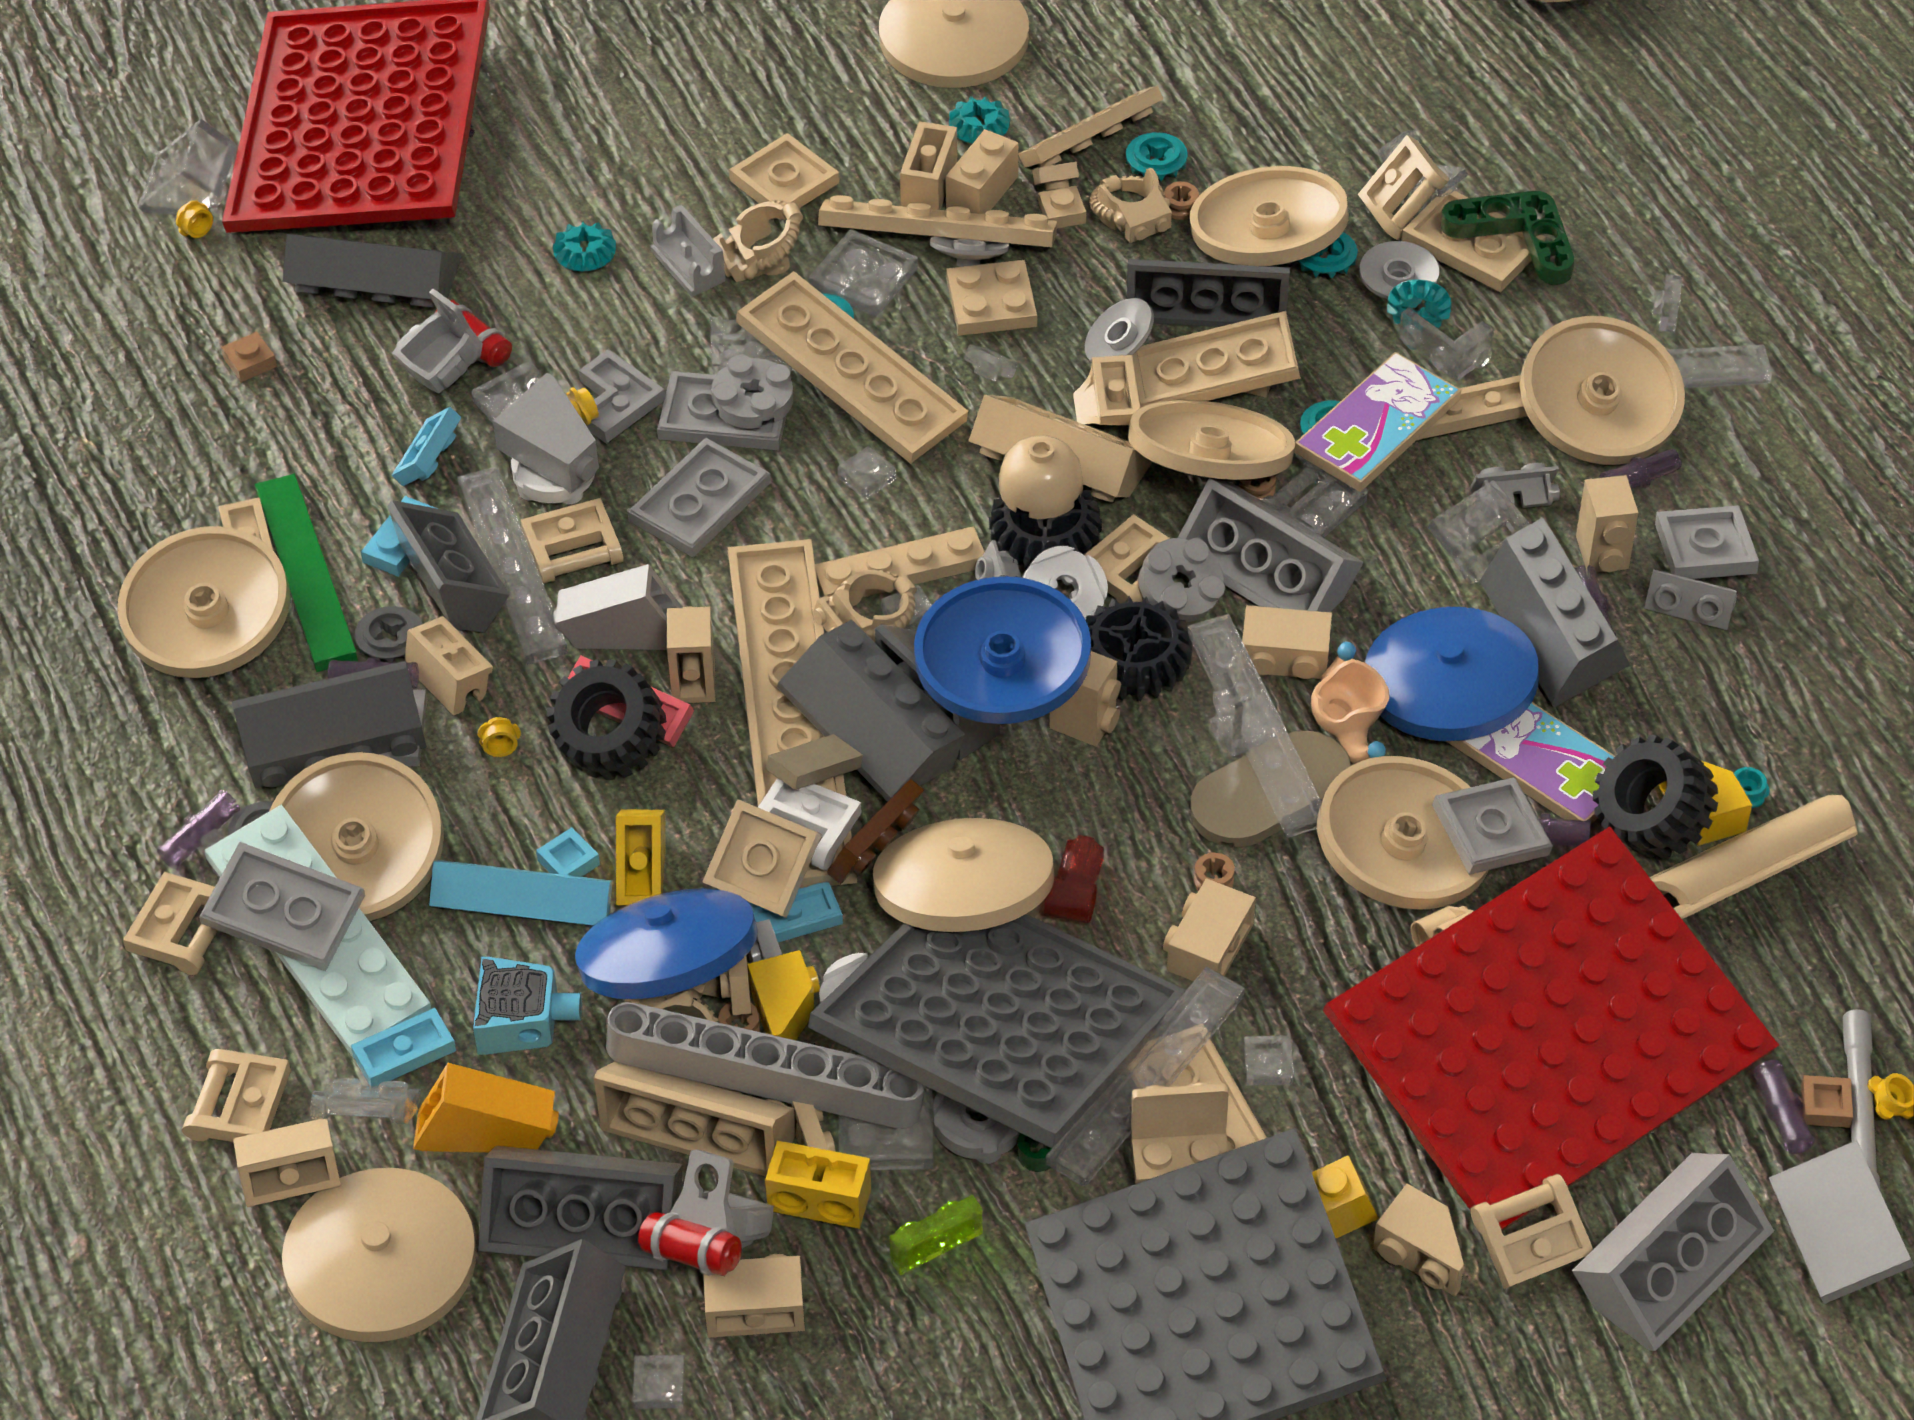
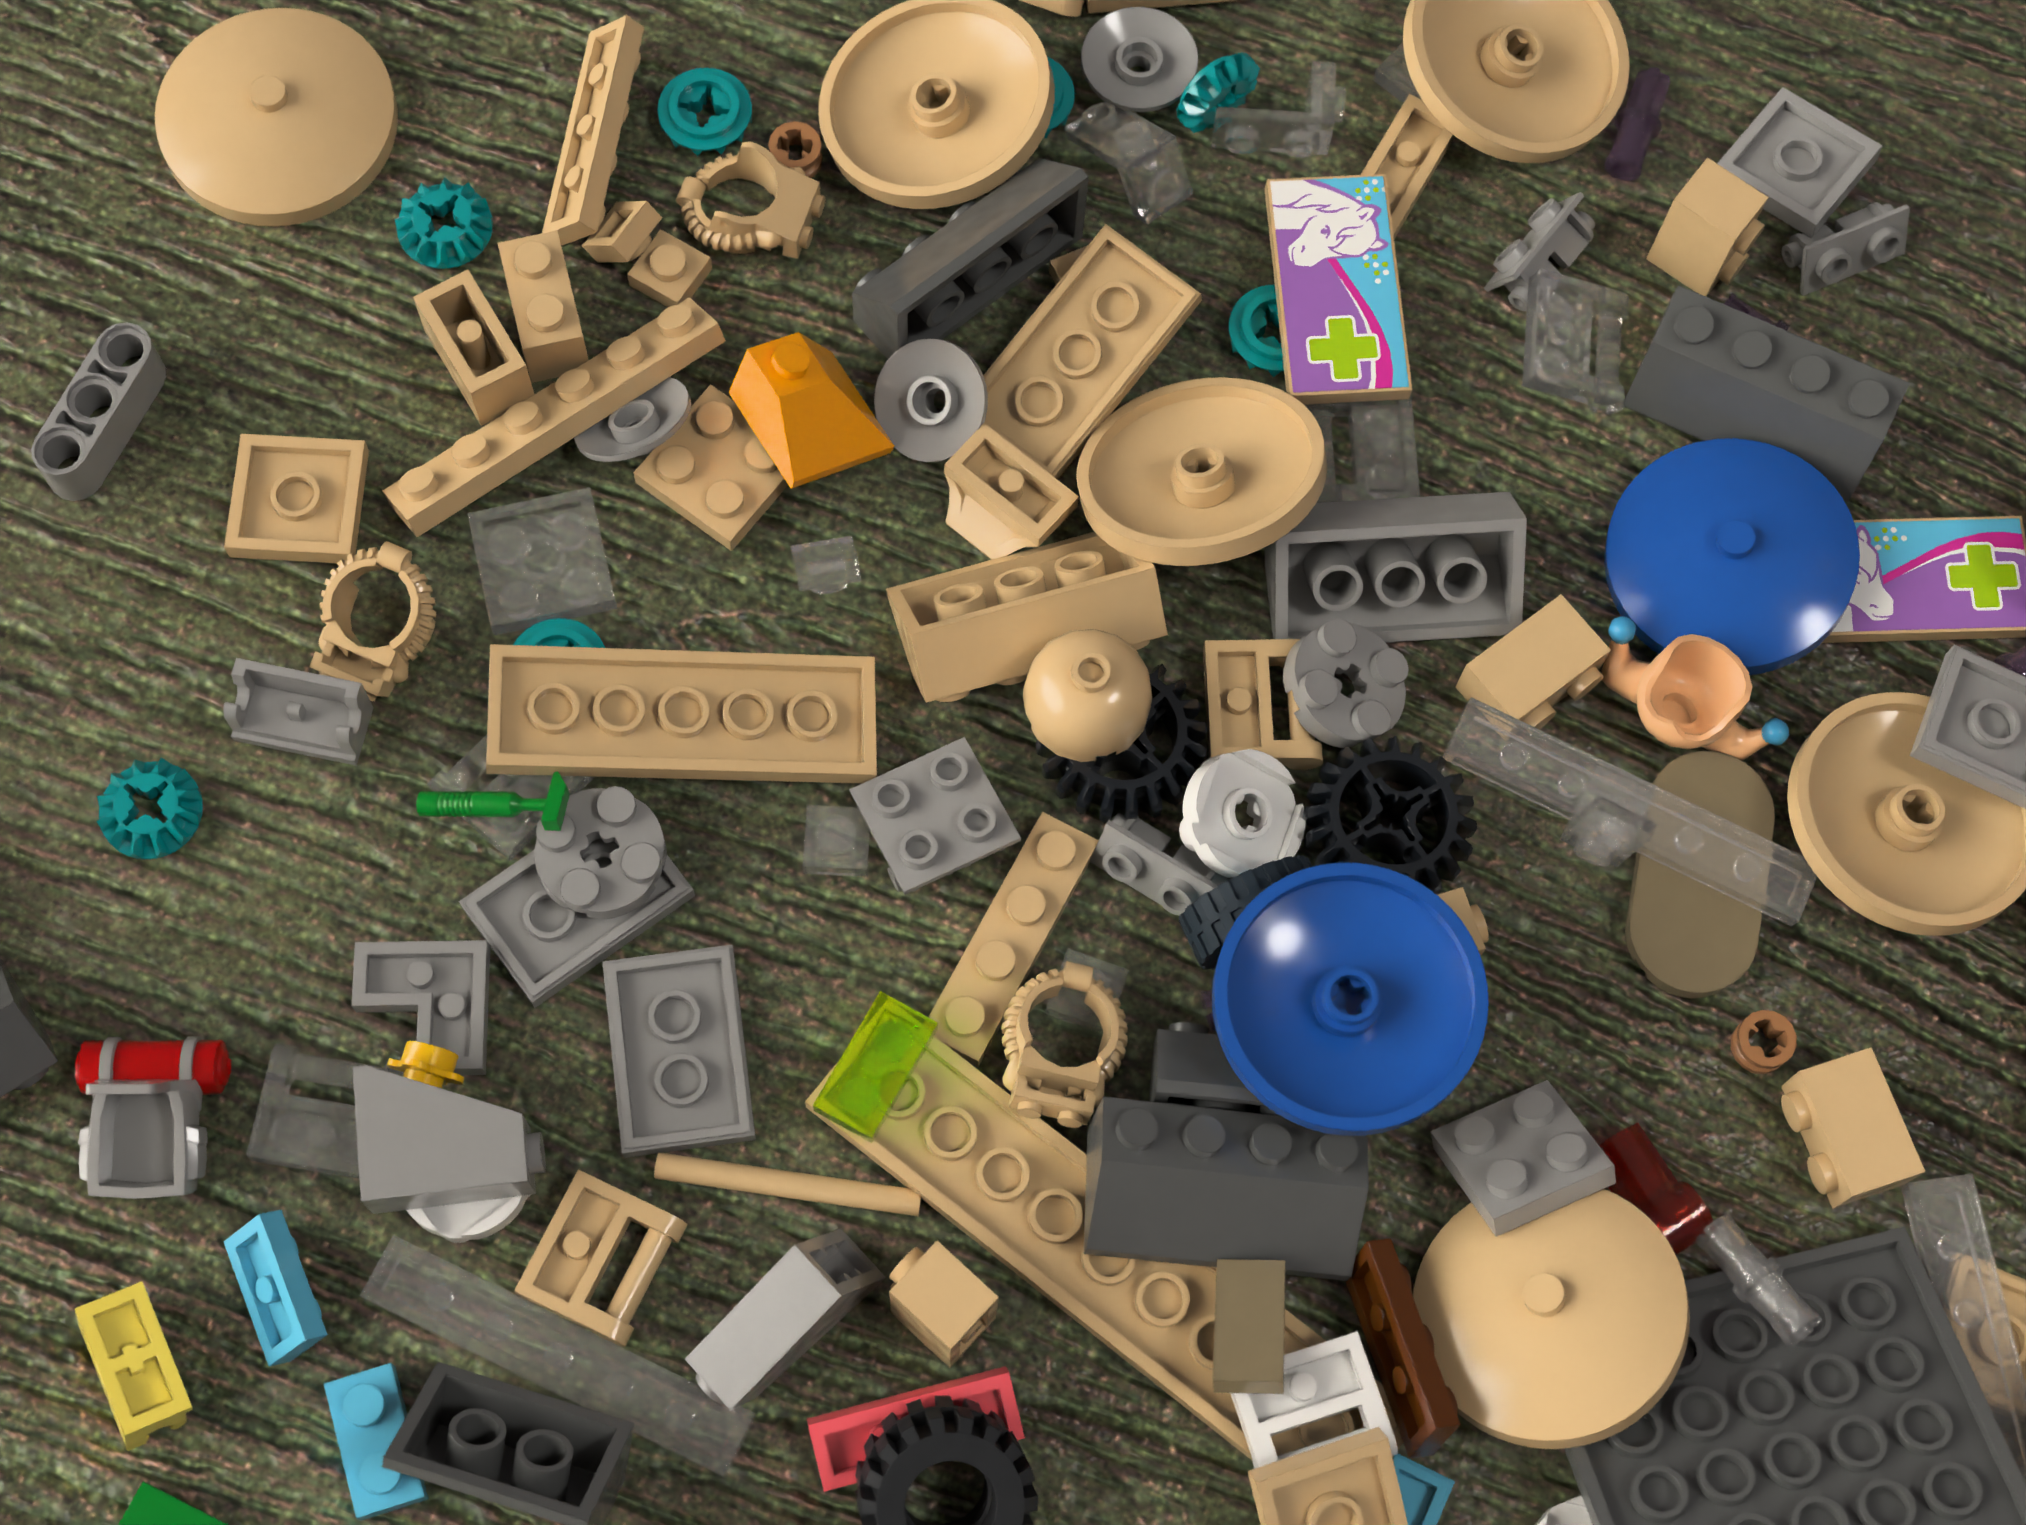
camera: 50 degrees left, 20 degrees up
none -> light grey beam [31,322,166,501]
none -> light yellow hinge [74,1281,193,1451]
none -> green piece [416,772,570,831]
none -> tan bar [654,1152,921,1217]
none -> light orange slope [728,332,894,489]
none -> clear neon green plate [813,991,938,1143]
none -> light grey hinge [849,737,1021,895]
none -> clear bracket [1065,101,1193,225]
none -> light grey plate [1431,1080,1616,1237]
none -> clear pin [1696,1215,1821,1347]

